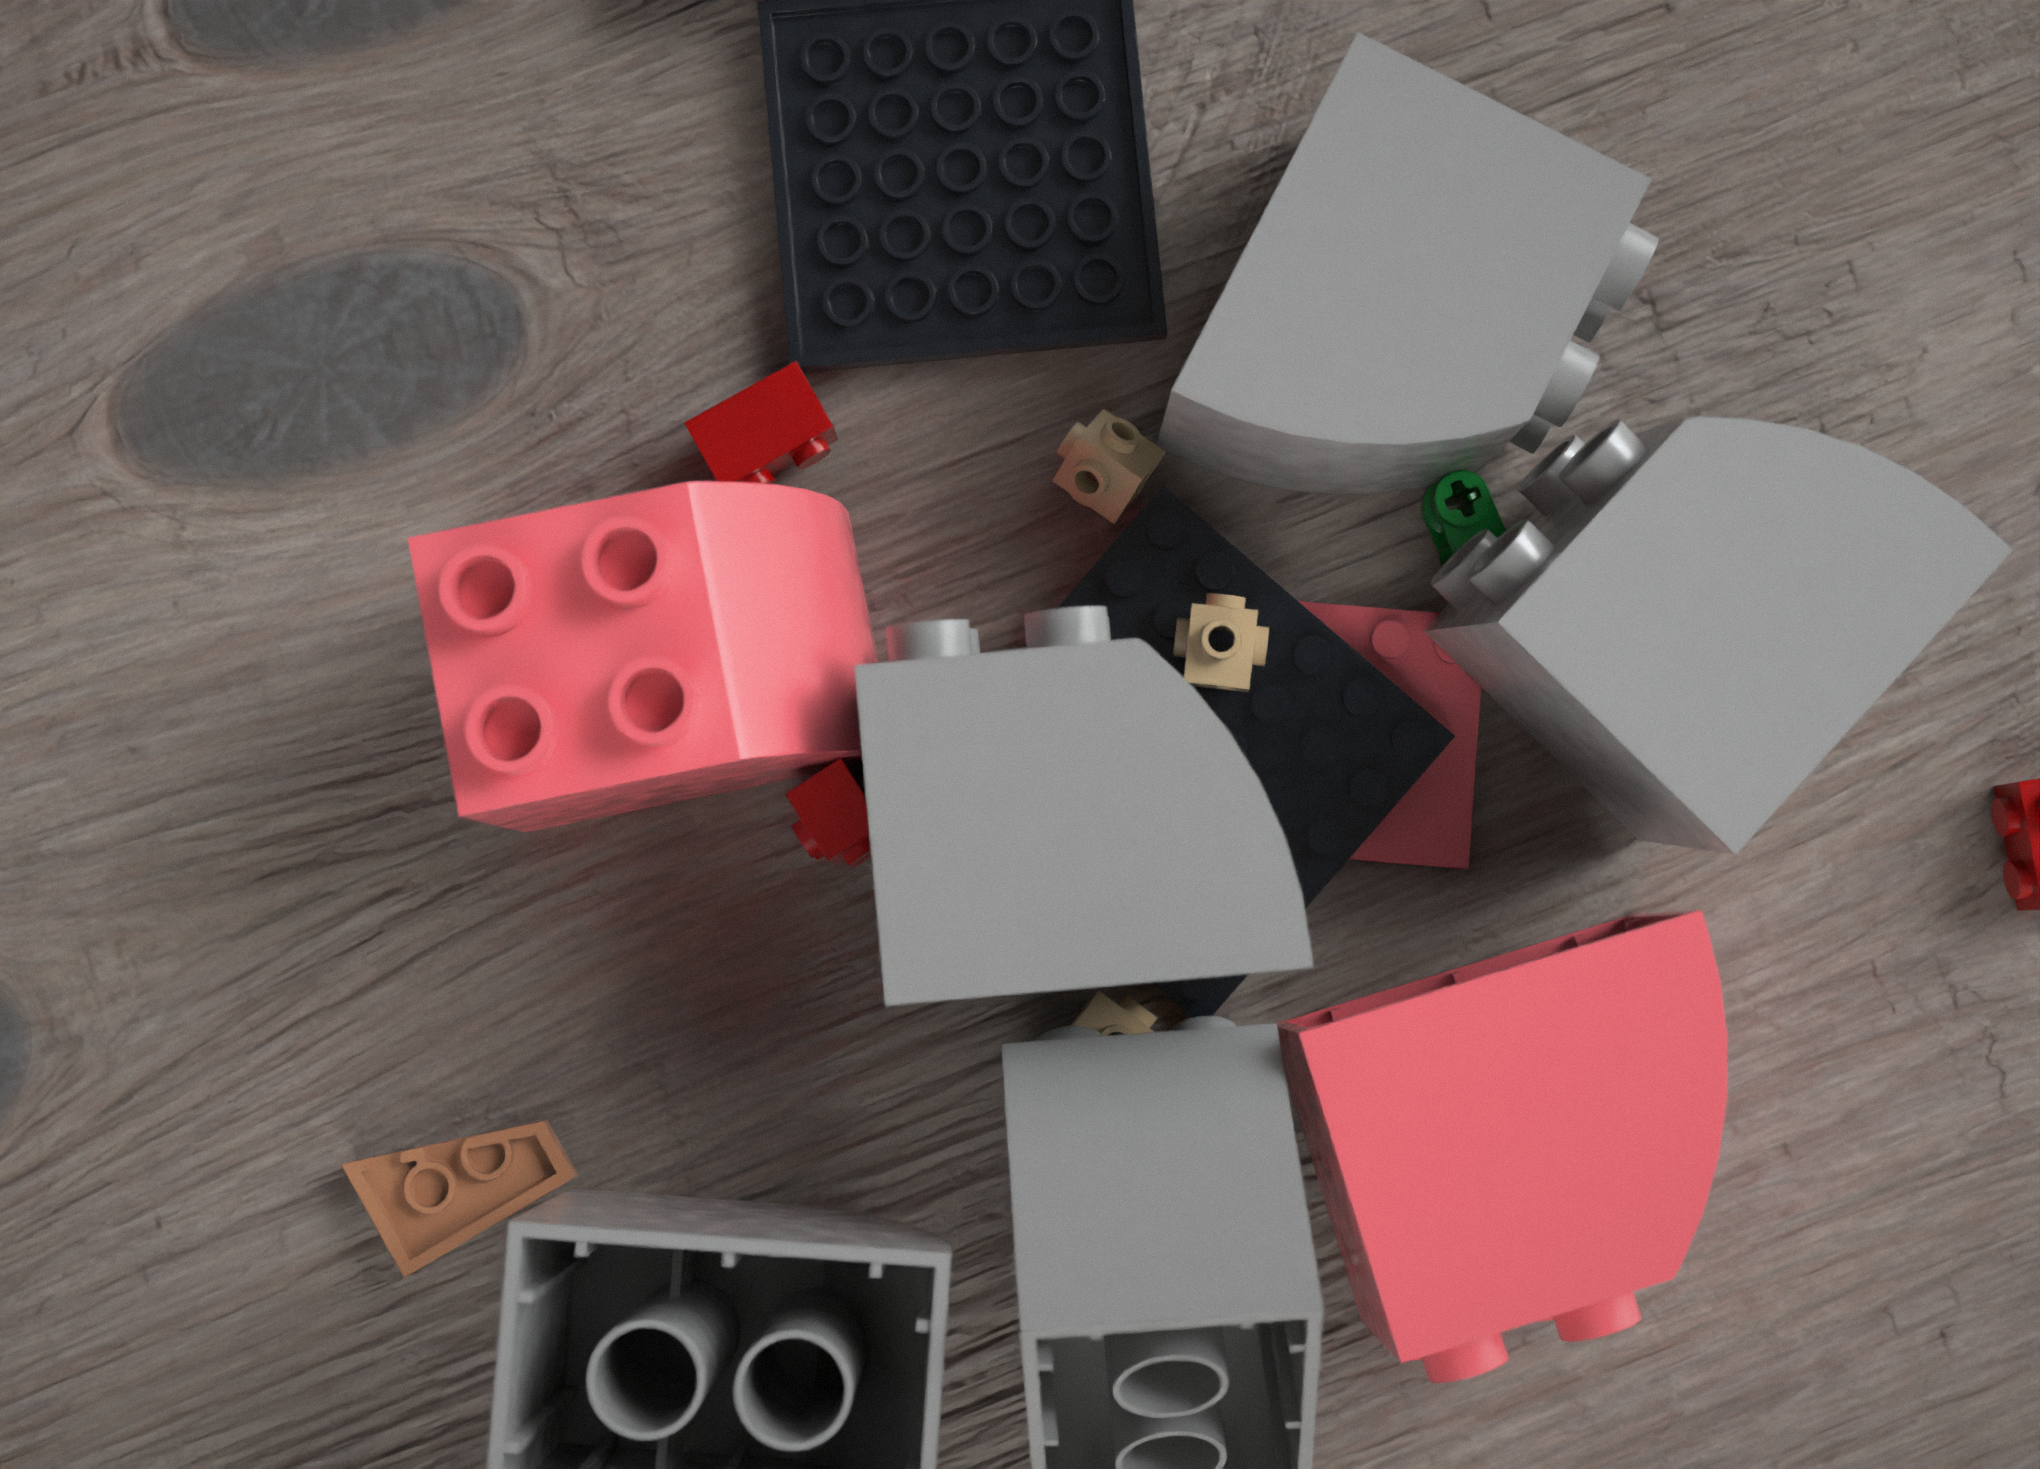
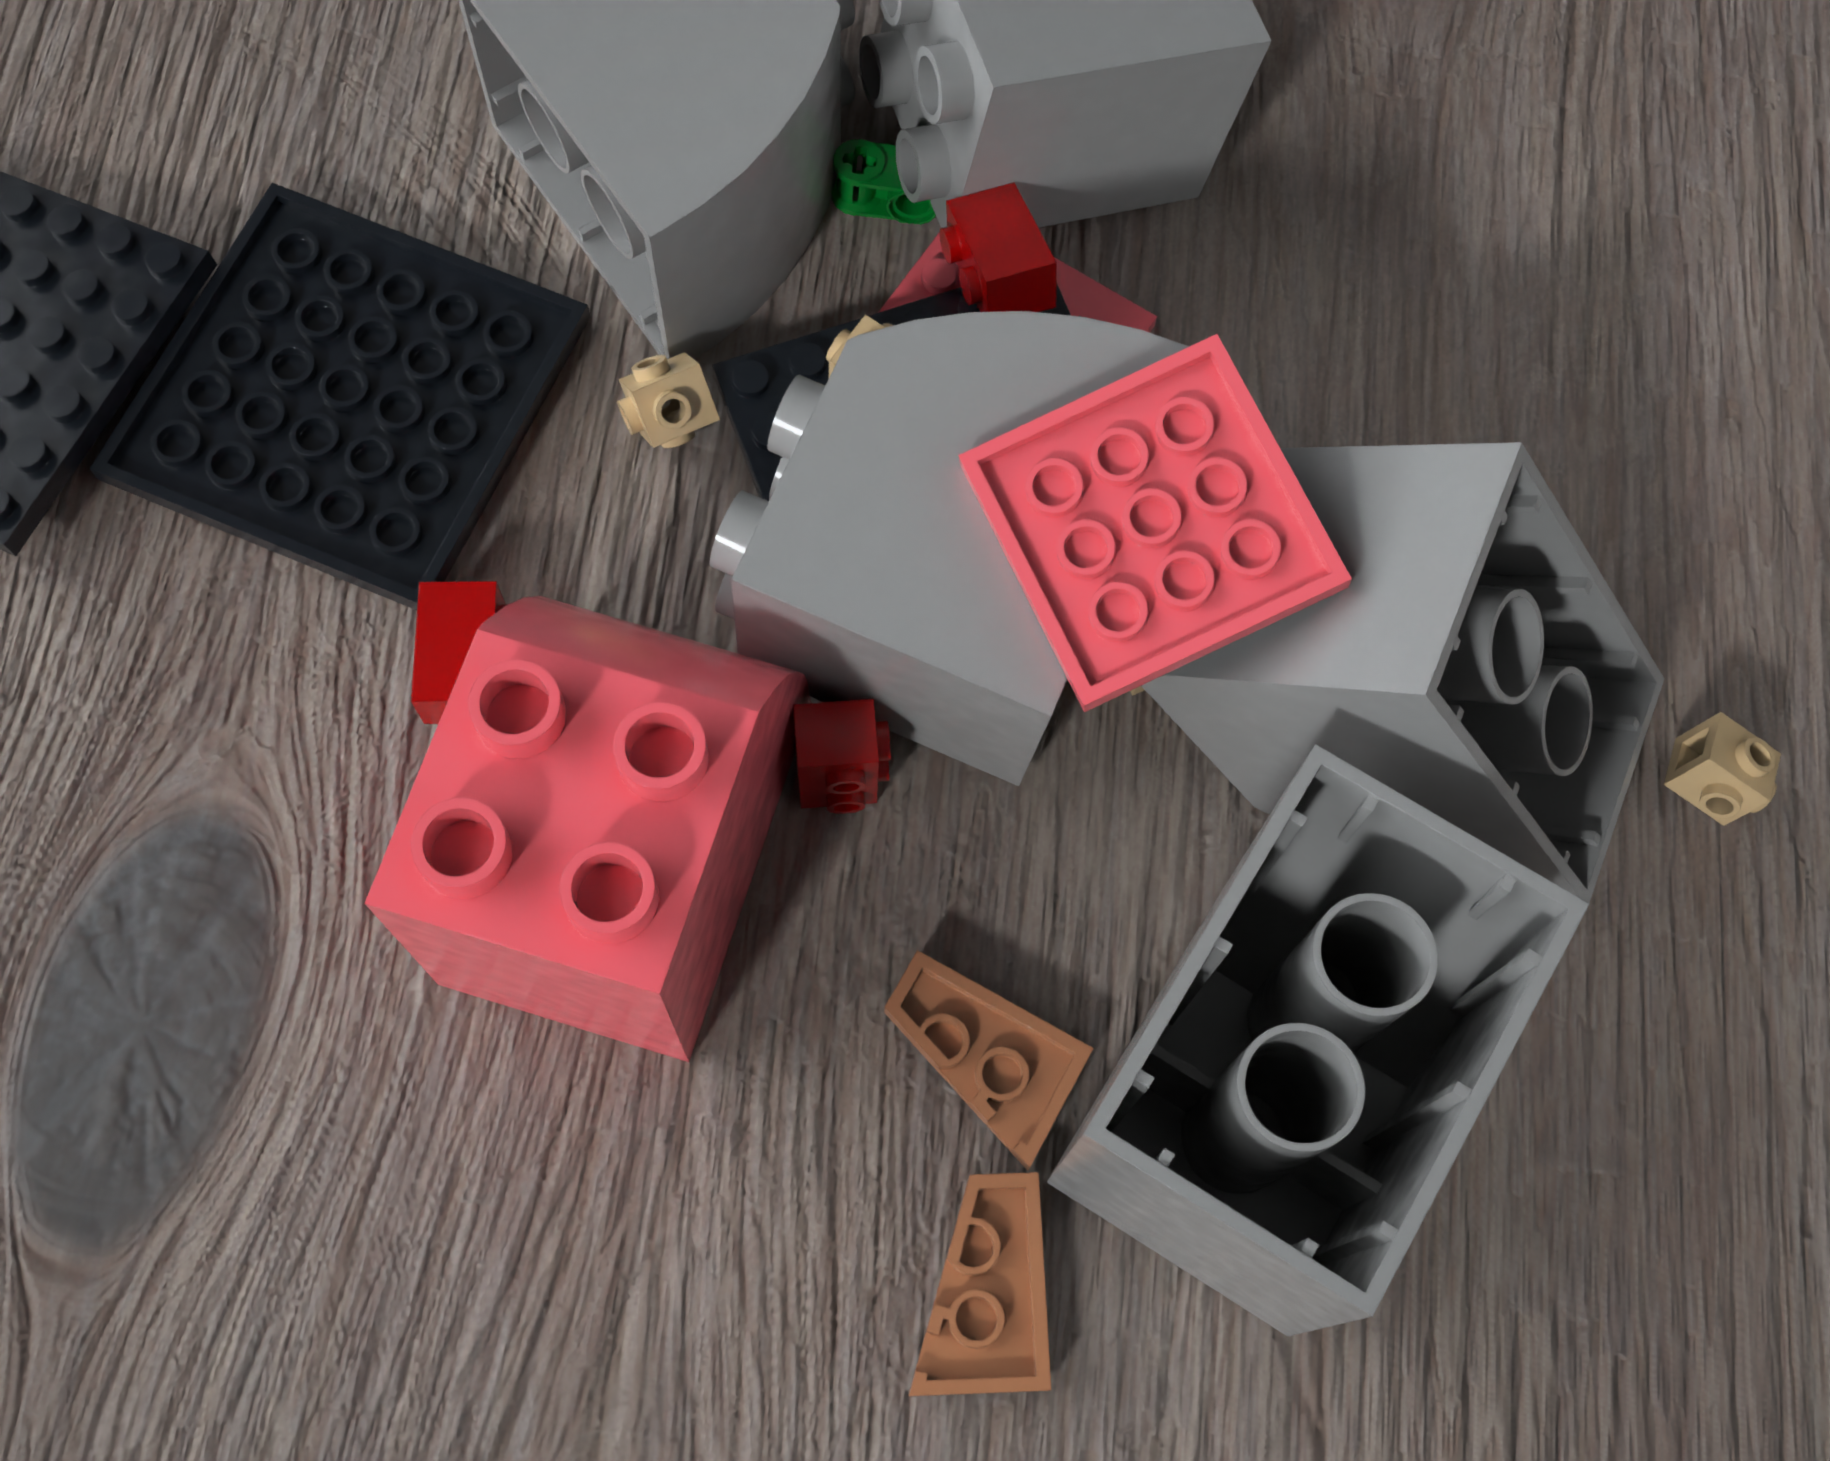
camera: 65 degrees left, 15 degrees down
coral slope [1274,910,1728,1383] -> none
none -> nougat wing [884,950,1094,1171]
none -> red brick [939,182,1057,312]
none -> coral plate [958,334,1352,712]

